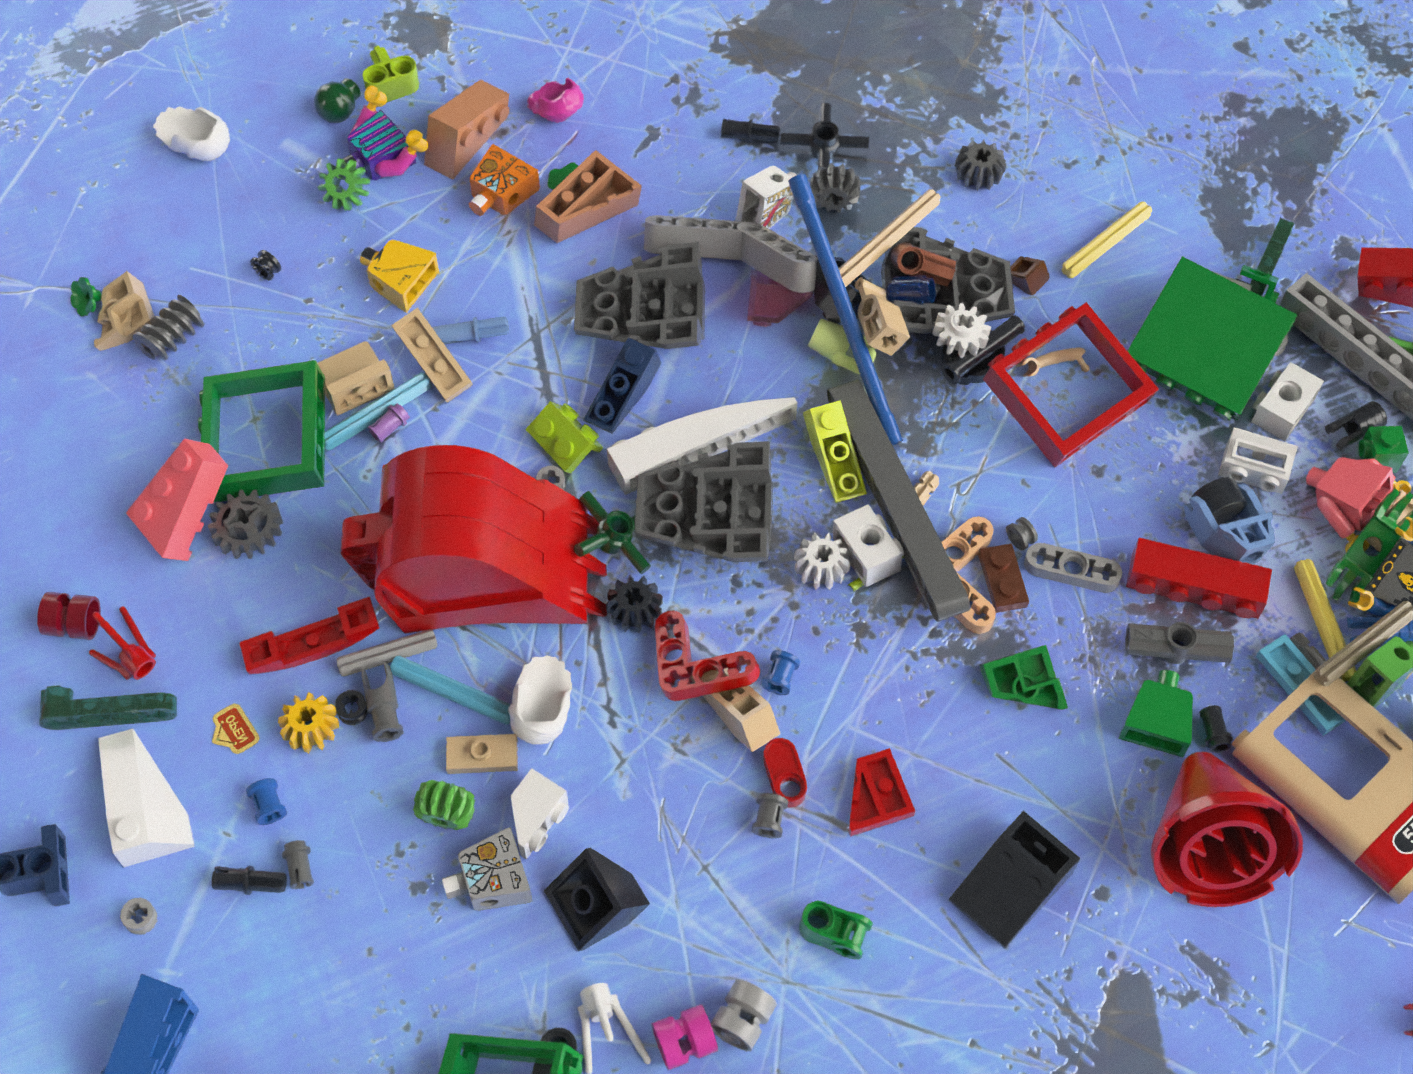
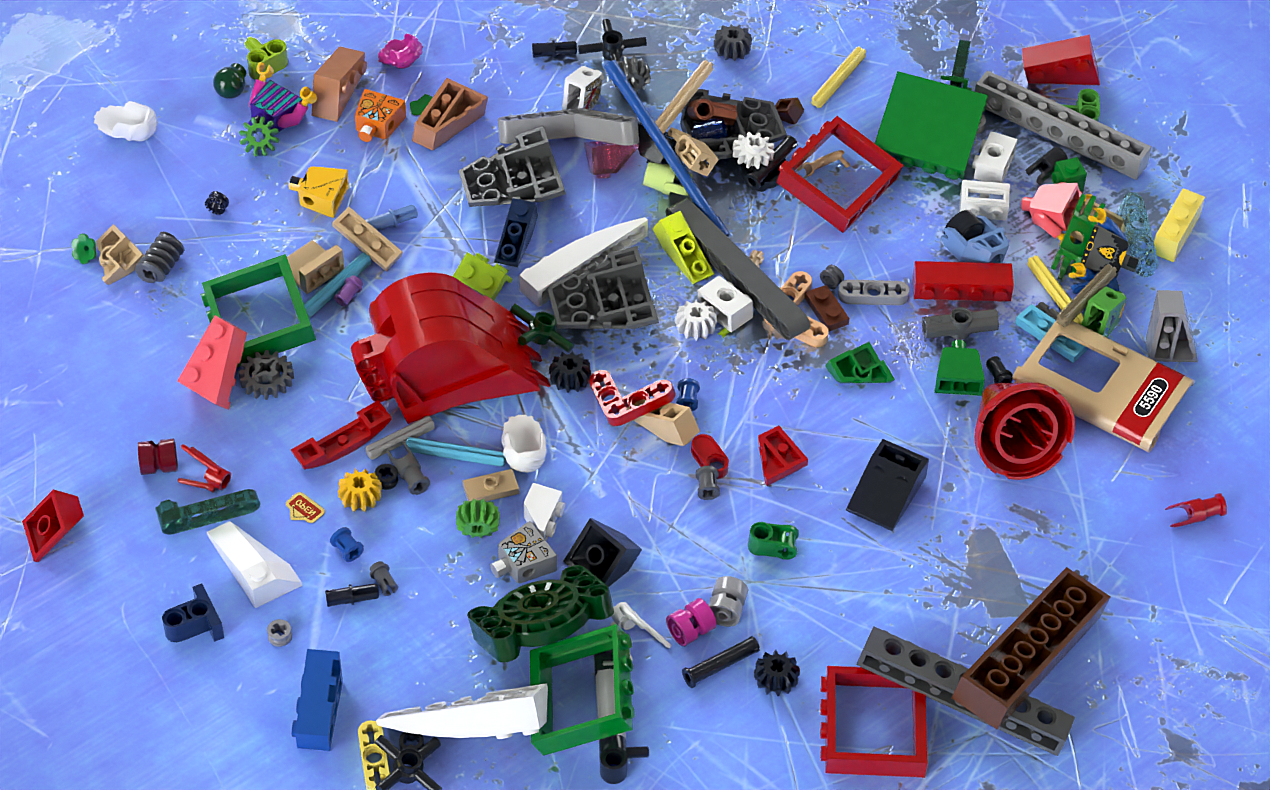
camera: 15 degrees left, 10 degrees down
none -> dark green piece [467,565,614,662]

